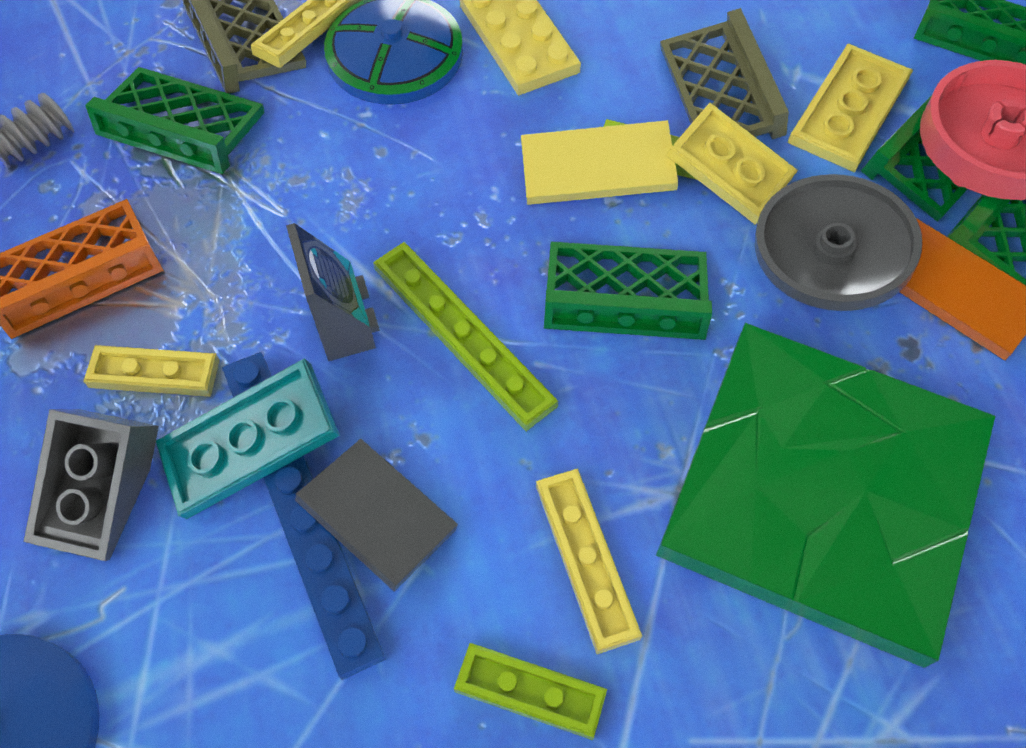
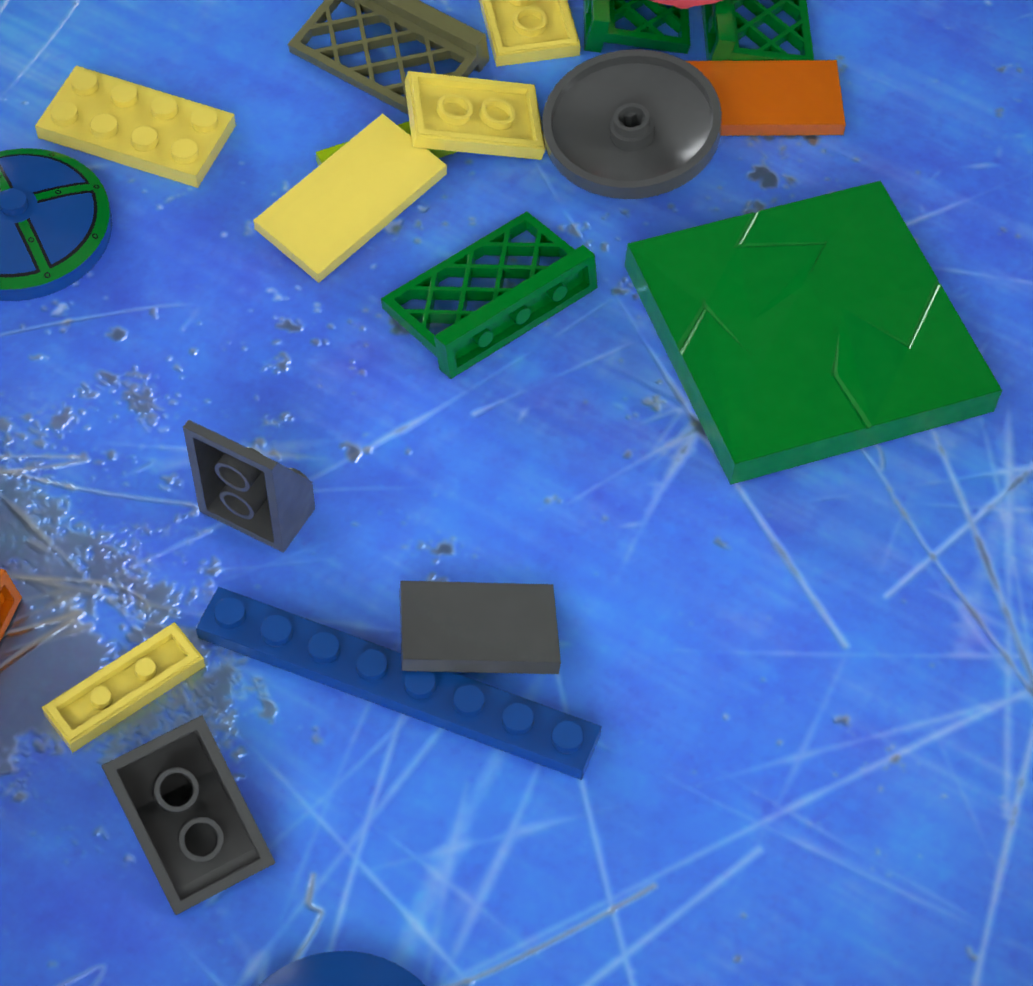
camera: 45 degrees left, 5 degrees down
teal tile [156,358,340,519] -> none
lime tile [373,242,558,431] -> none
lime tile [454,643,607,740] -> none
light yellow tile [536,468,642,655] -> none

